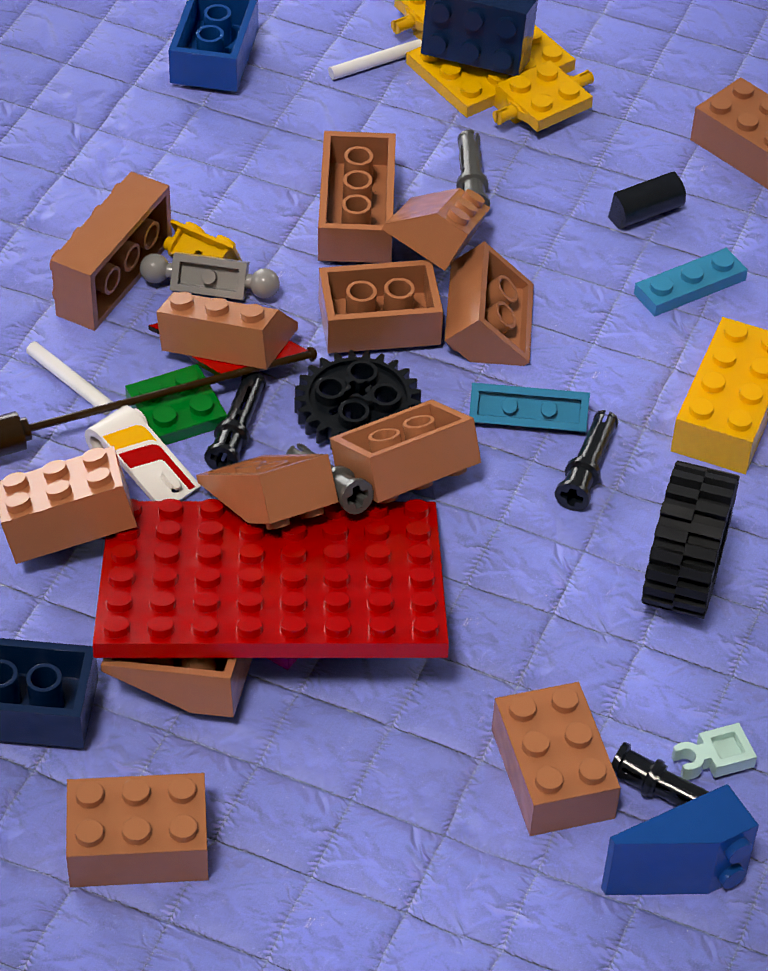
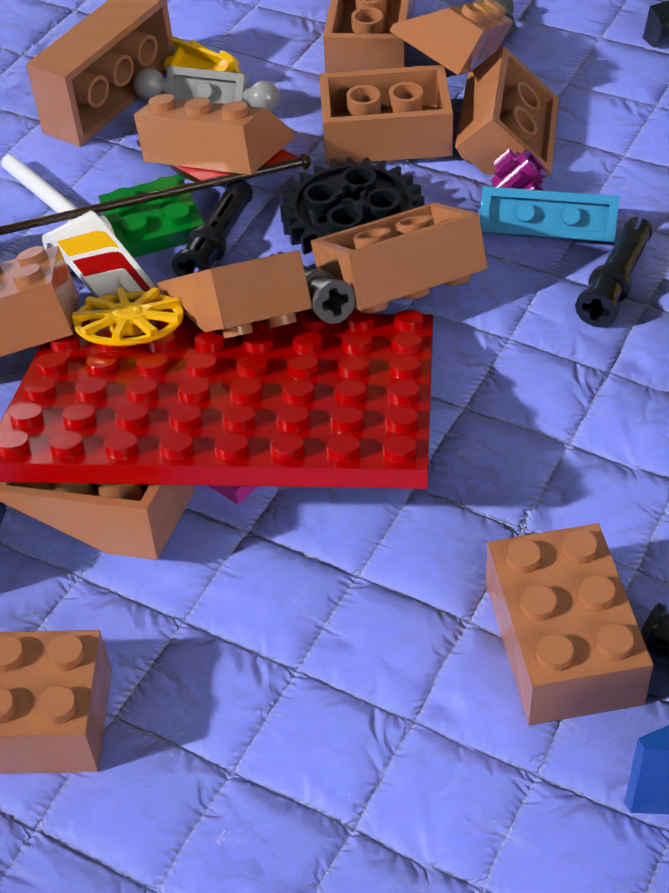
camera: 10 degrees right, 0 degrees up
none -> yellow wheel [72,287,183,346]
none -> magenta gear [491,149,546,191]

